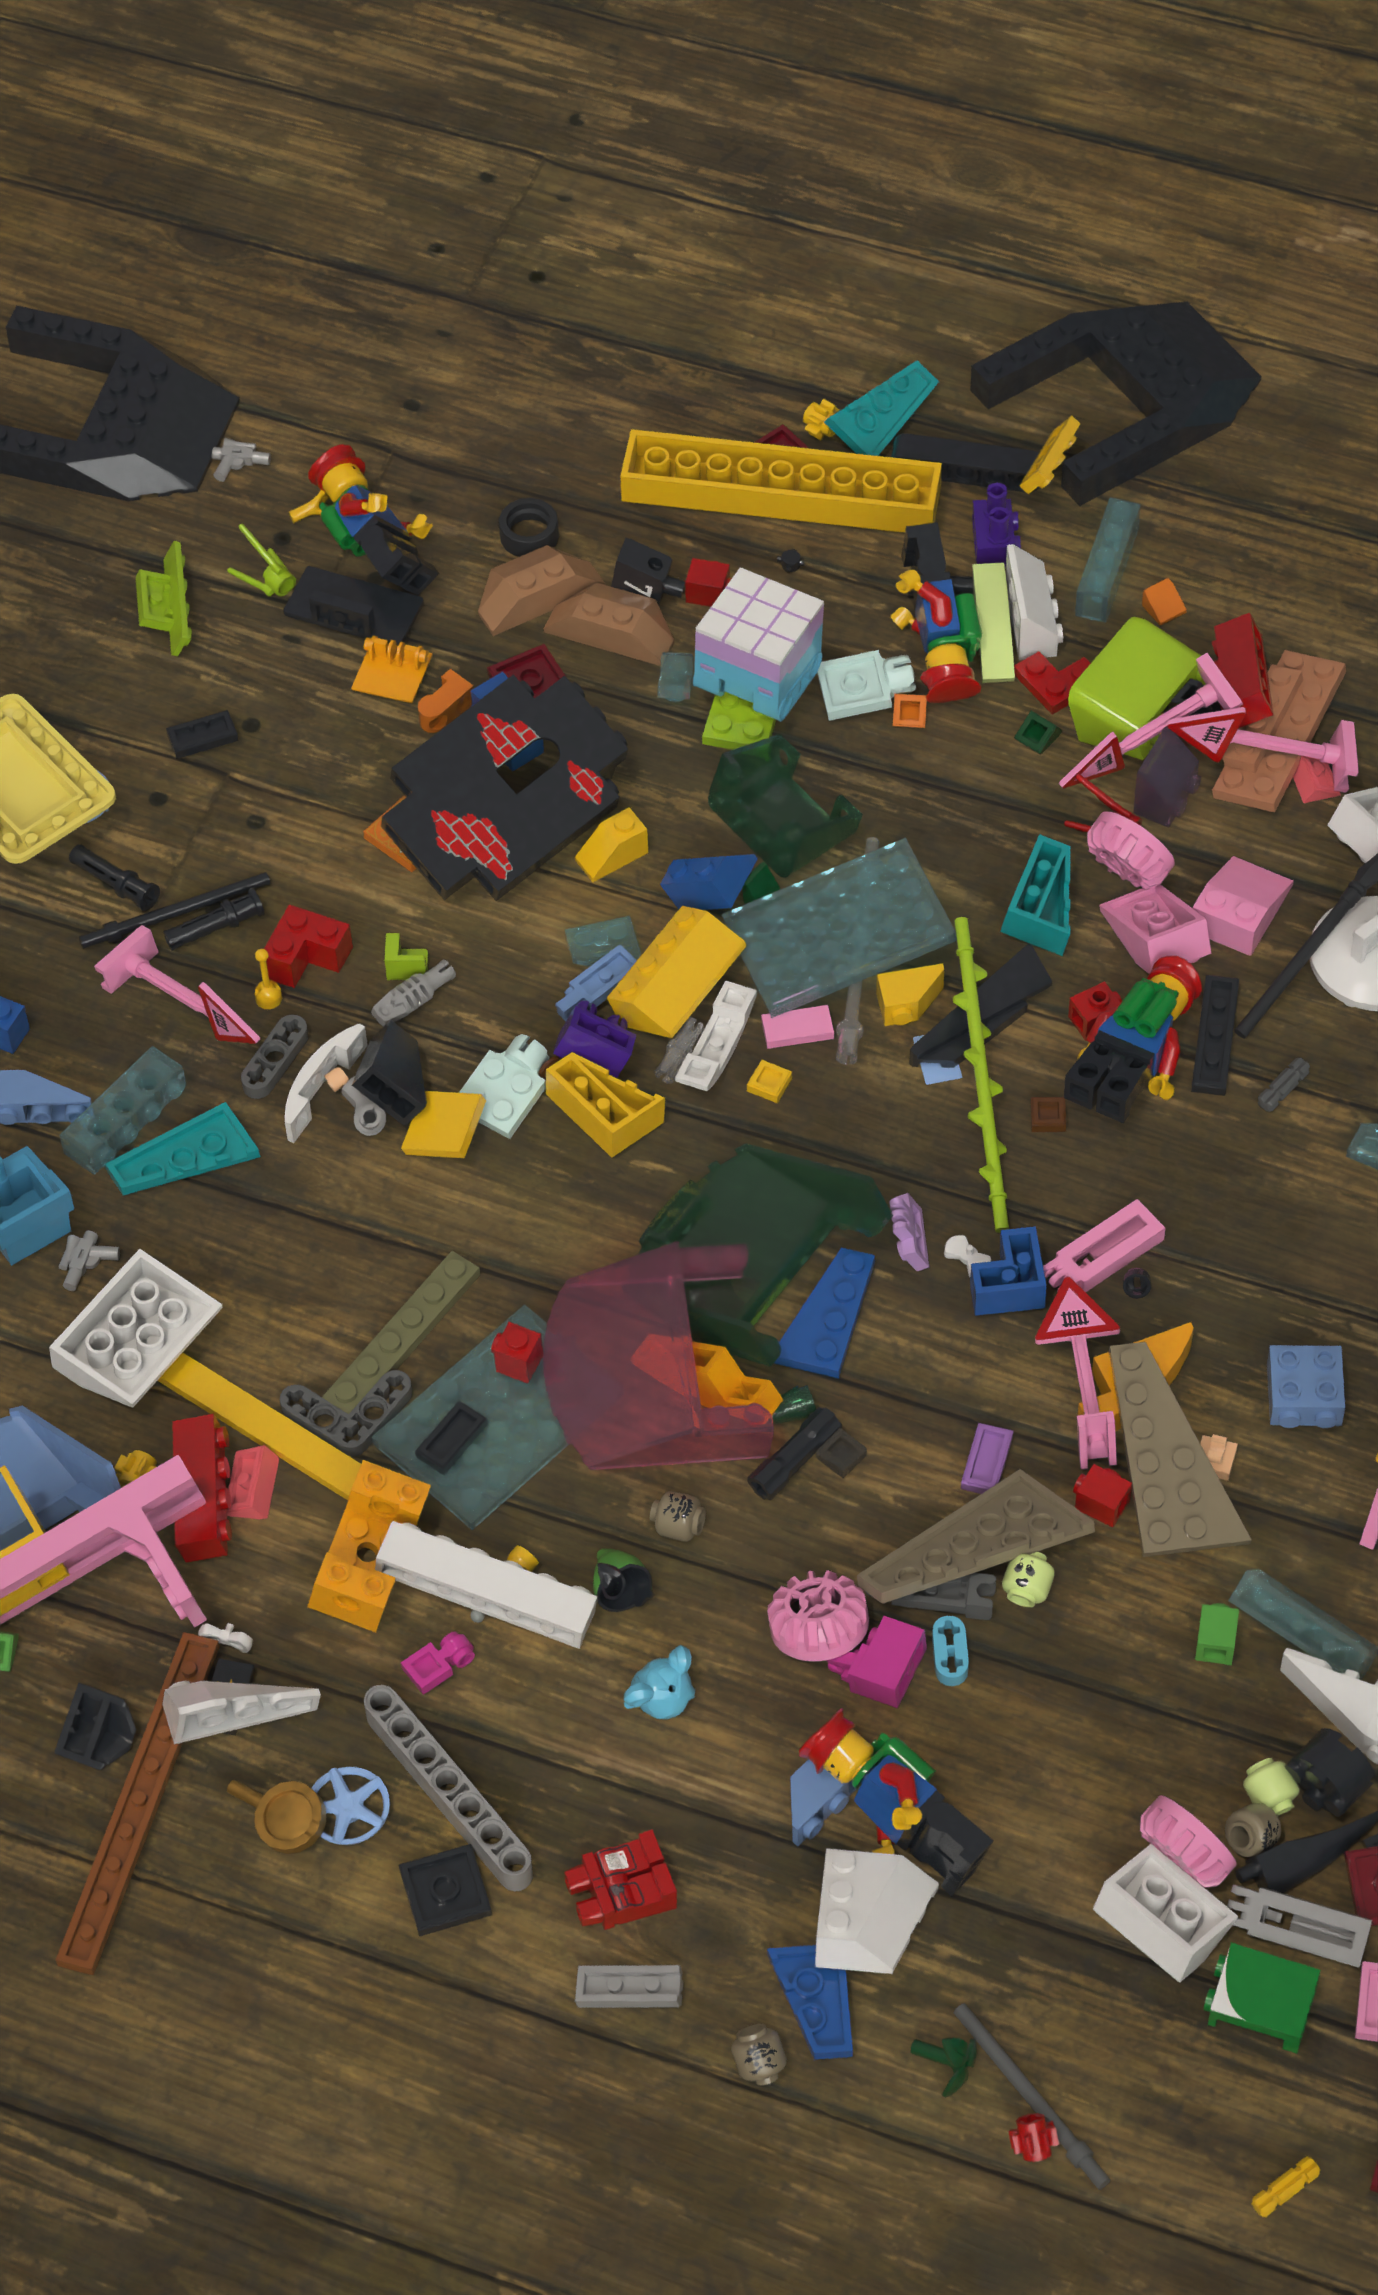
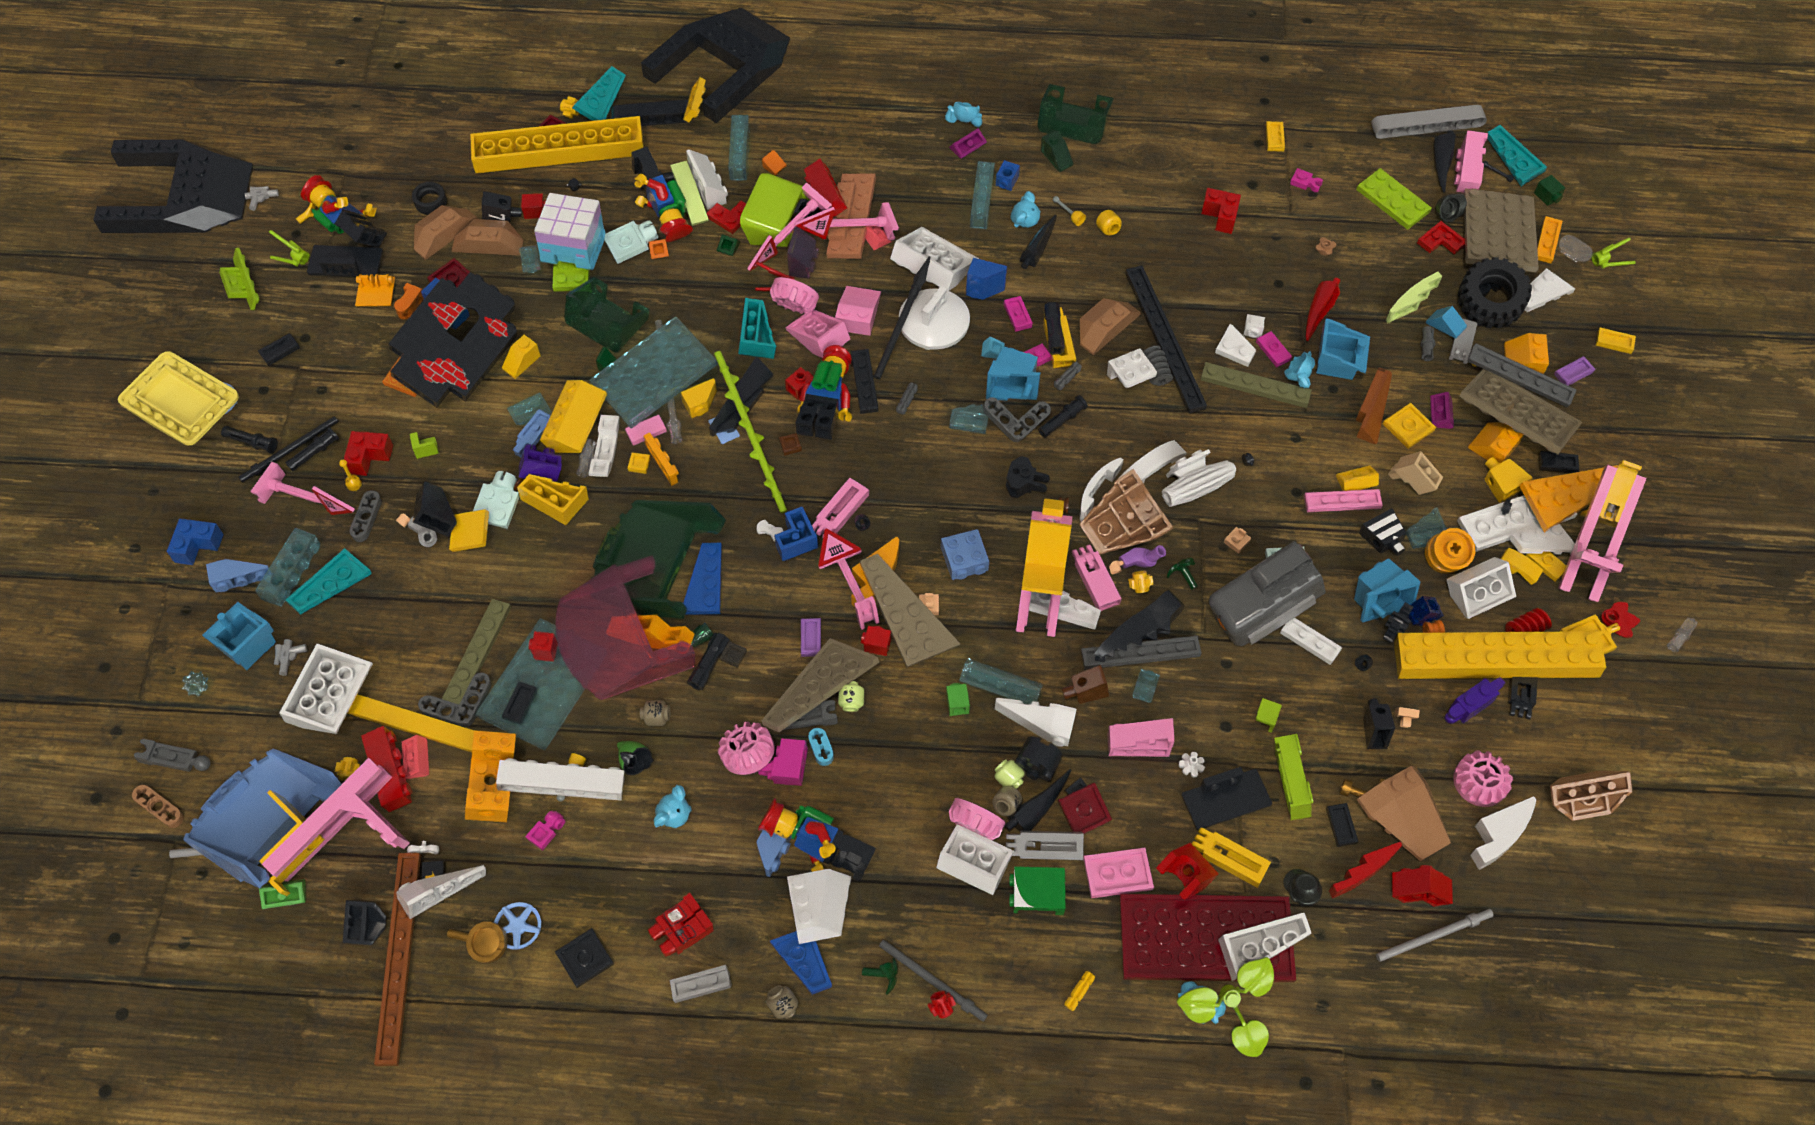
camera: 20 degrees left, 5 degrees up
white slope [285,1024,368,1143] -> none
light grey beam [364,1685,533,1891] -> none
light grey hinge [371,960,456,1027] -> none
blue slope [660,854,758,910] -> none
lavender hinge [890,1193,929,1272] -> none
dark purple brick [972,483,1021,568] -> none
none -> light orange plate [643,432,679,486]

